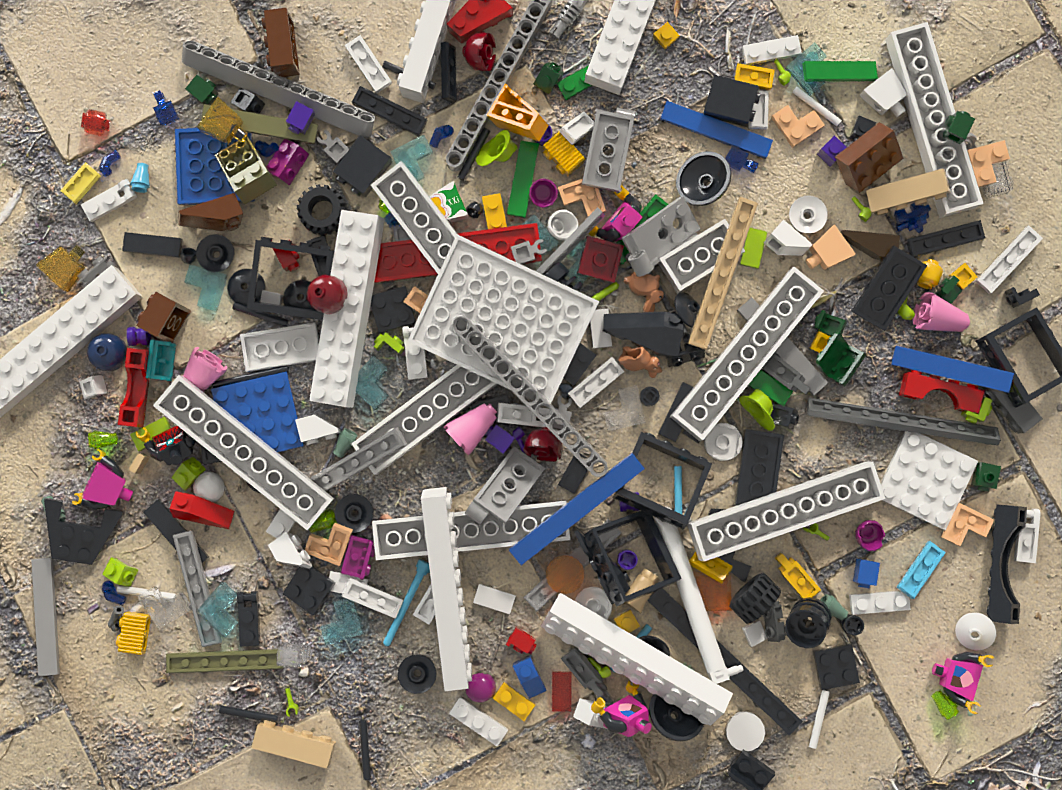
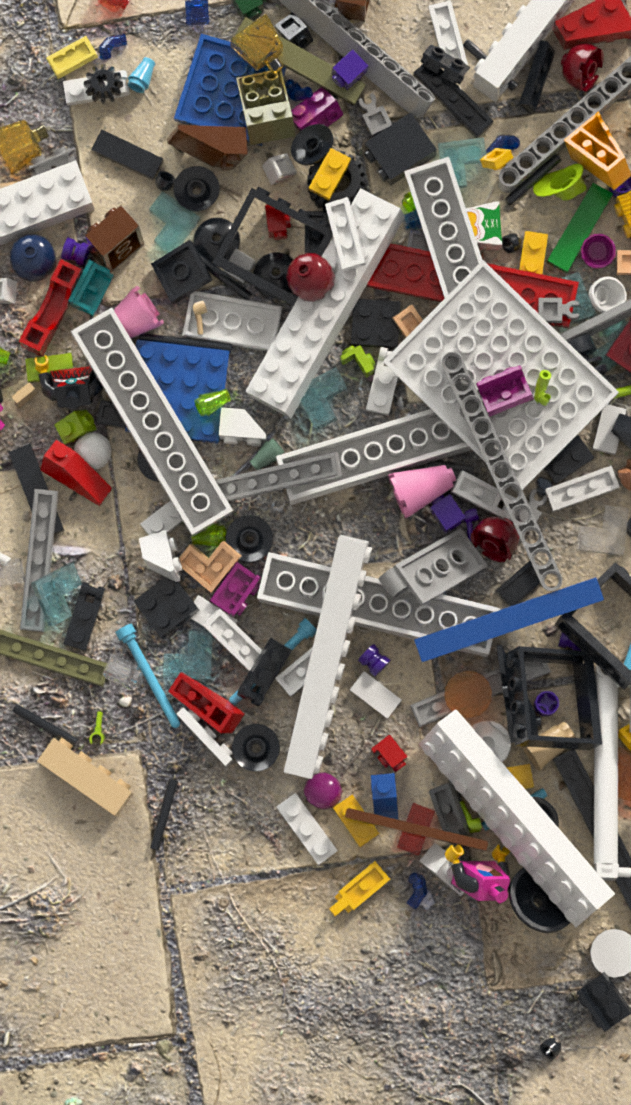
camera: 25 degrees right, 5 degrees down
none -> black gear [84,64,123,104]
none -> medium azure piece [115,623,180,728]
none -> black plate [151,240,213,304]
none -> red slope [168,672,245,733]
none -> white plate [177,707,233,768]
none -> tan hand [193,301,207,335]
none -> clear neon green cone [194,389,231,416]
none -> black plate [237,637,292,707]
none -> white slope [262,153,297,185]
none -> black dish [291,124,334,166]
none -> yellow plate [309,148,351,200]
none -> white plate [325,197,366,272]
none -> yellow hinge [329,861,390,917]
none -> reddish brown tile [345,808,488,852]
none -> dark purple wheel [358,644,391,677]
none -> clear blue arm [406,872,428,910]
none -> black hinge [420,45,470,85]
none -> magenta bracket [476,365,534,417]
none -> yellow plate [480,148,513,170]
none -> lime arm [534,370,551,406]

